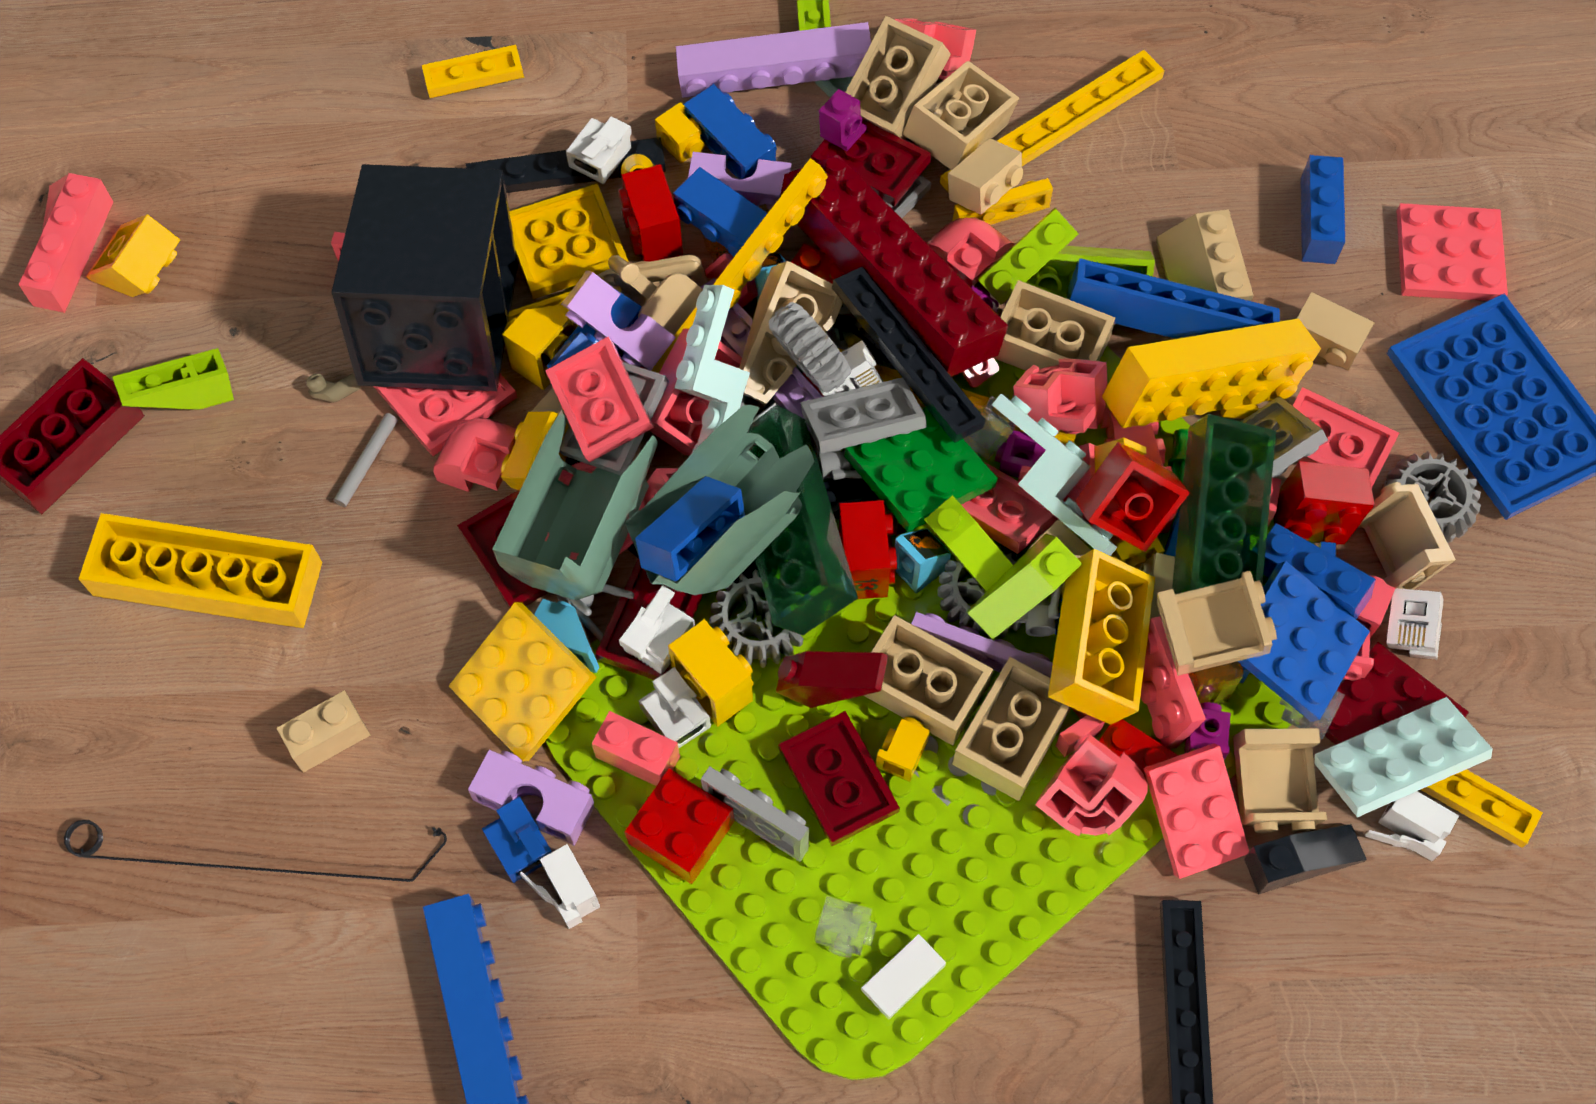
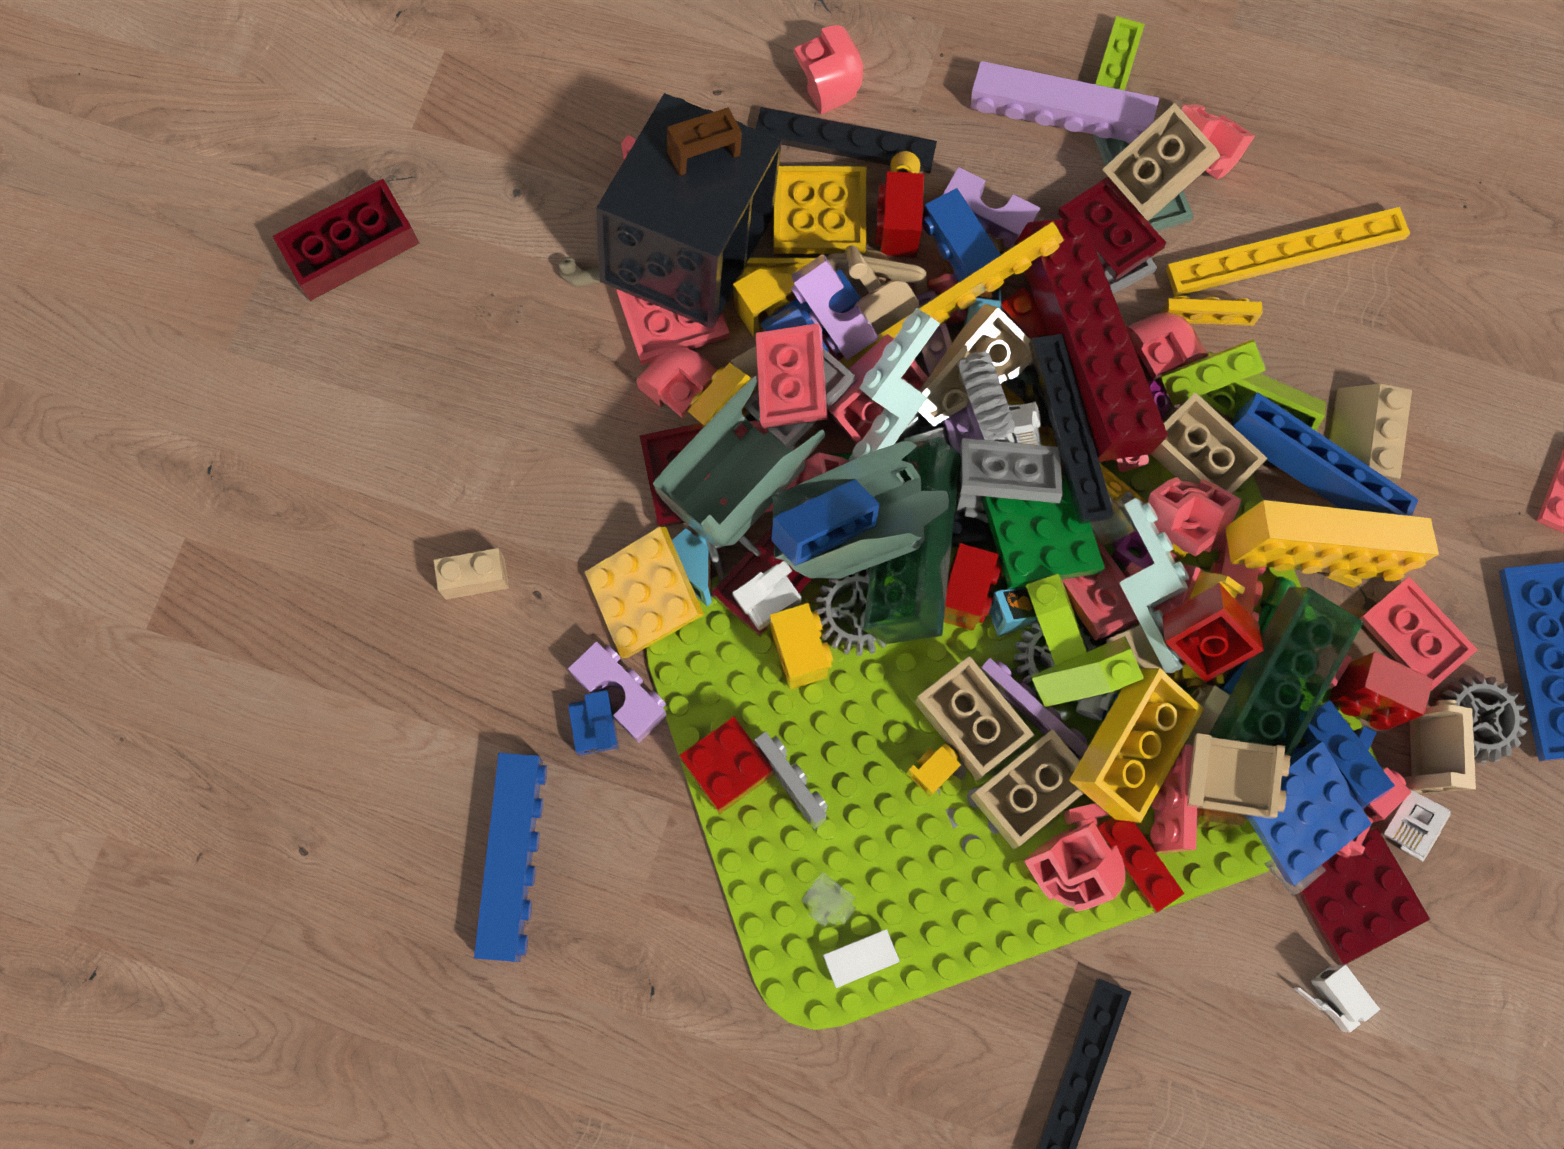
camera: 20 degrees right, 10 degrees up
coral wedge [19,173,113,313] -> none
black piece [64,820,447,882] -> none
yellow brick [79,513,323,628] -> none
yellow slope [86,214,180,297] -> none
lime slope [112,348,234,410] -> none
light grey bar [334,413,398,507] -> none
yellow plate [422,45,524,98] -> none
white piece [520,844,600,929] -> none
white piece [566,116,632,184] -> none
coral brick [592,711,680,786] -> none
white piece [639,667,711,748] -> none
yellow brick [655,102,705,163] -> none
blue brick [683,84,777,179] -> none
dark red slope [776,651,888,708] -> none
dark red plate [778,711,900,846] -> none
magenta brick [819,89,866,151] -> none
tan brick [902,61,1019,170] -> none
tan brick [948,138,1023,215] -> none
coral plate [1144,743,1249,879] -> none
magenta brick [1184,702,1231,760] -> none
plate [1220,396,1328,481] -> none
tan panel [1233,728,1327,833] -> none
black slope [1244,824,1367,895] -> none
tan brick [1296,292,1375,371] -> none
blue brick [1301,155,1345,264] -> none
light aqua plate [1314,697,1493,817] -> none
yellow plate [1421,769,1543,848] -> none
none -> reddish brown panel [667,107,742,176]
none -> coral brick [794,25,864,115]

